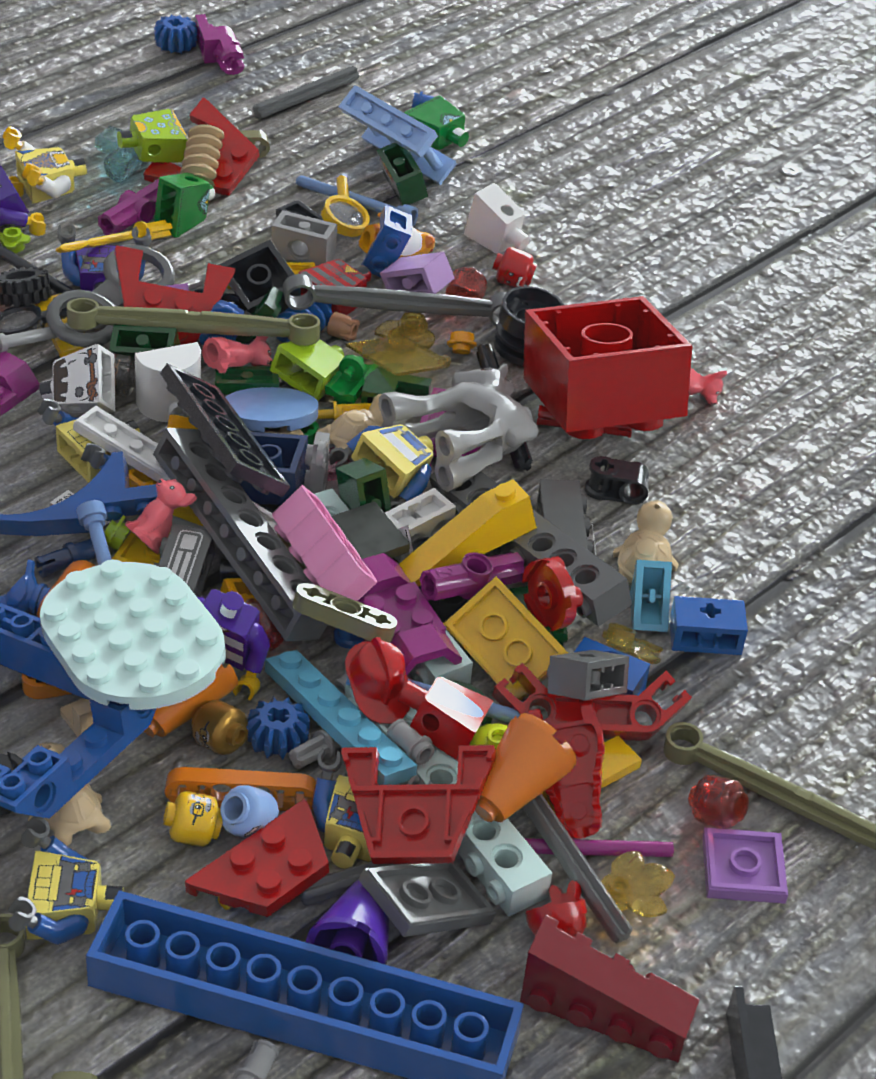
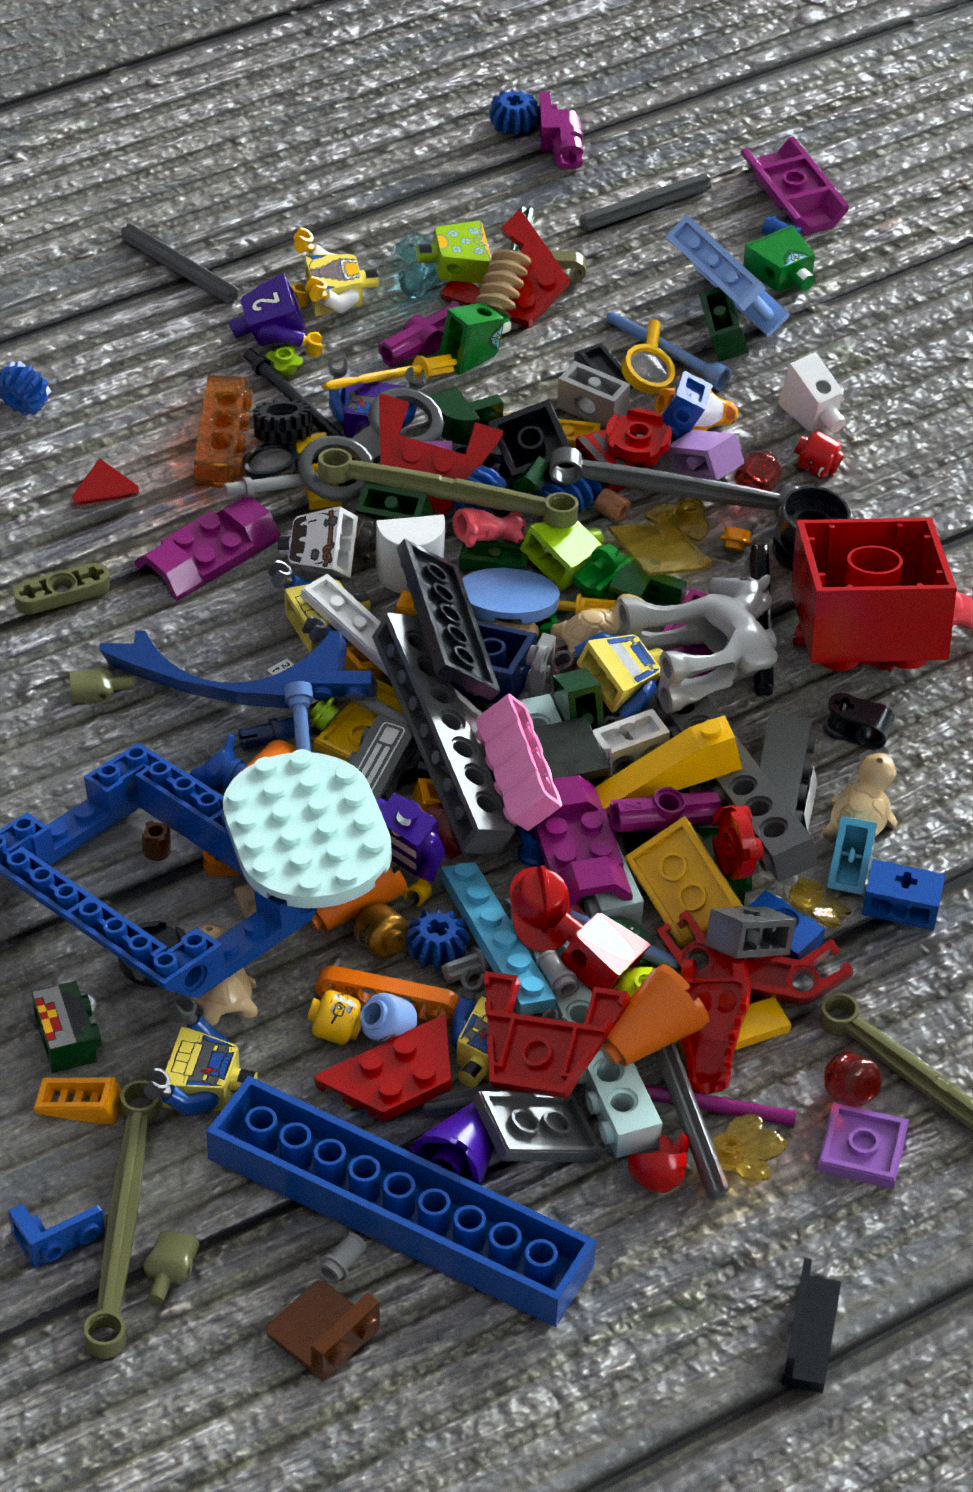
camera: 15 degrees right, 5 degrees up
coral animal [125,479,197,555] -> none
olive beam [292,583,397,643] -> none
dark red wedge [520,914,700,1063] -> none
none -> dark green brick [428,387,504,445]
none -> red plate [605,408,672,466]
none -> magenta piece [741,137,849,235]

